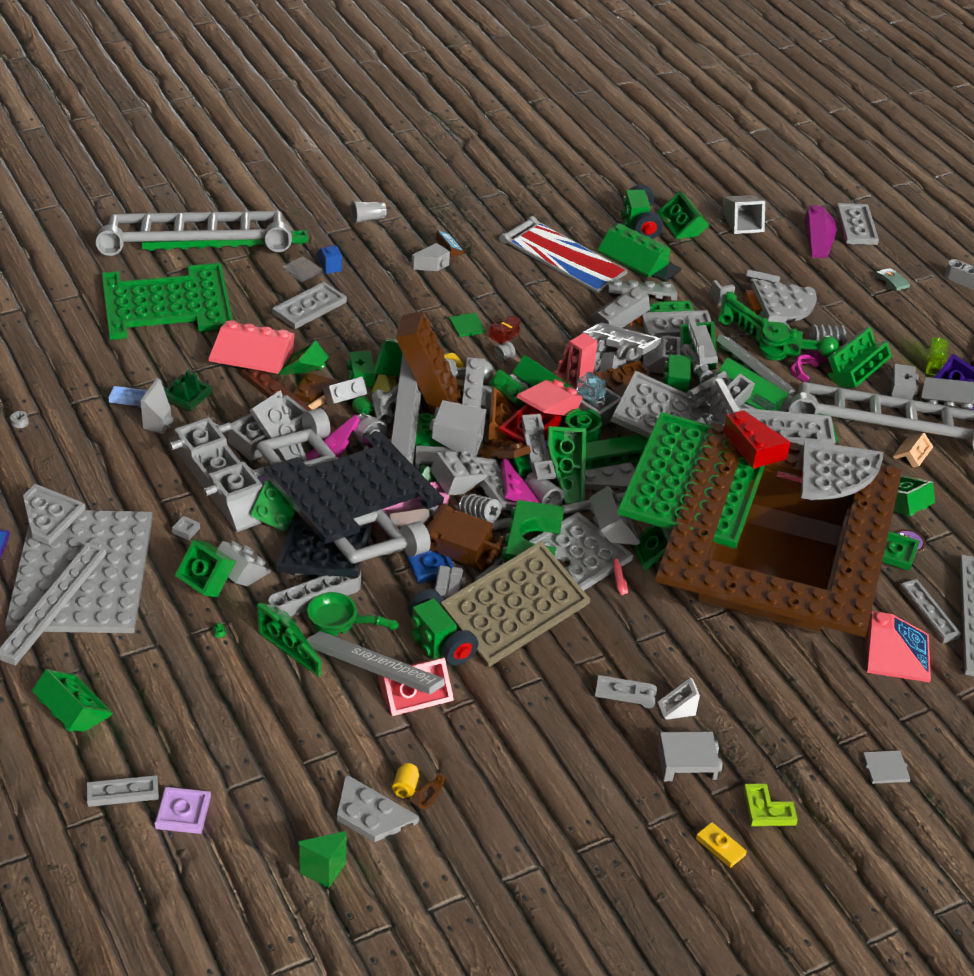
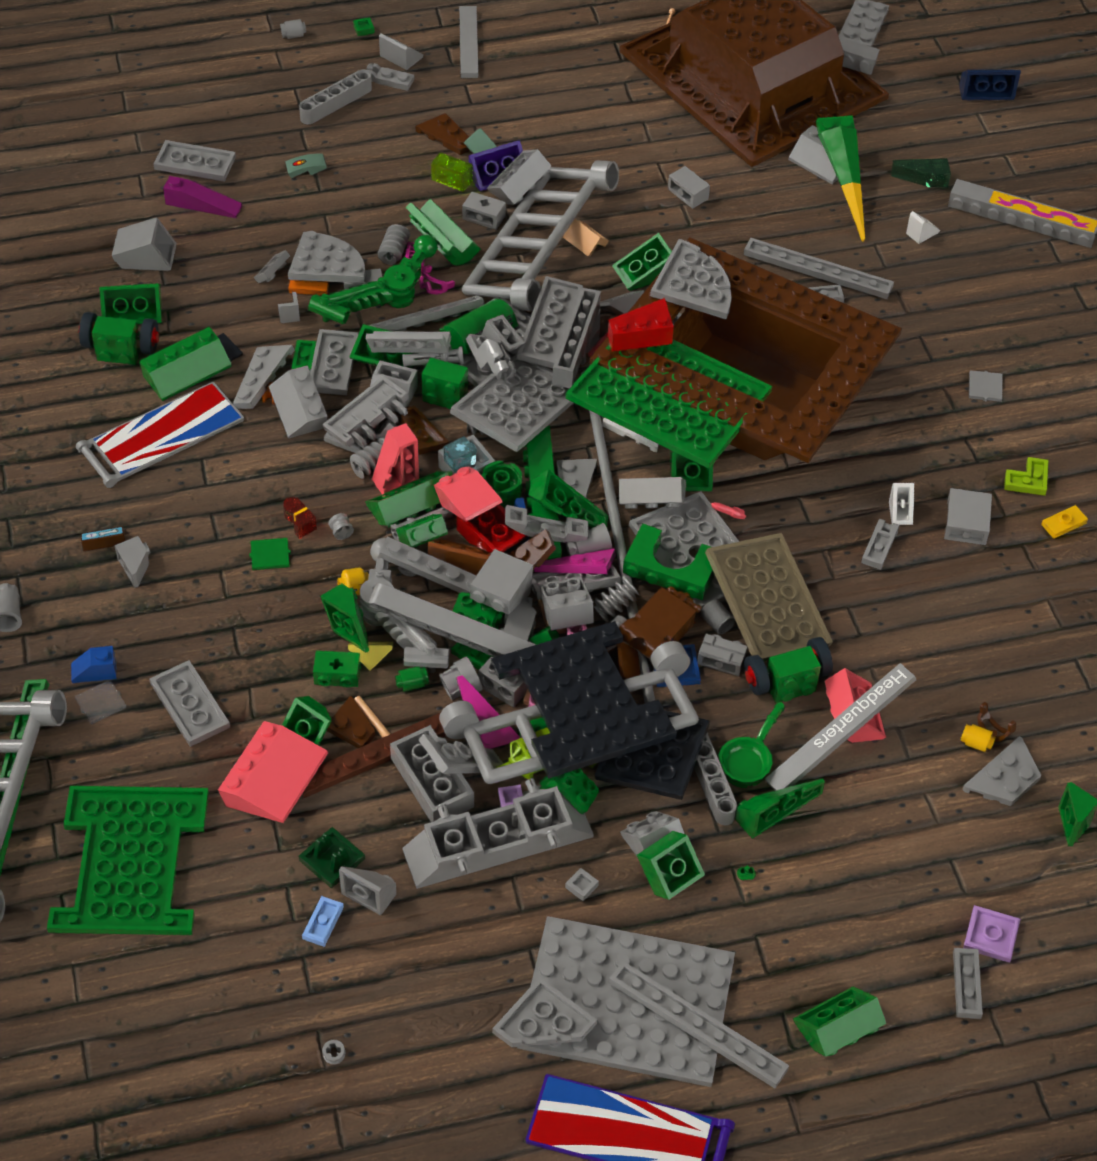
camera: 75 degrees left, 10 degrees up
brick [323,377,367,405] -> none
reddish brown brick [395,311,463,415] -> none
light grey wing [709,379,740,424] -> none

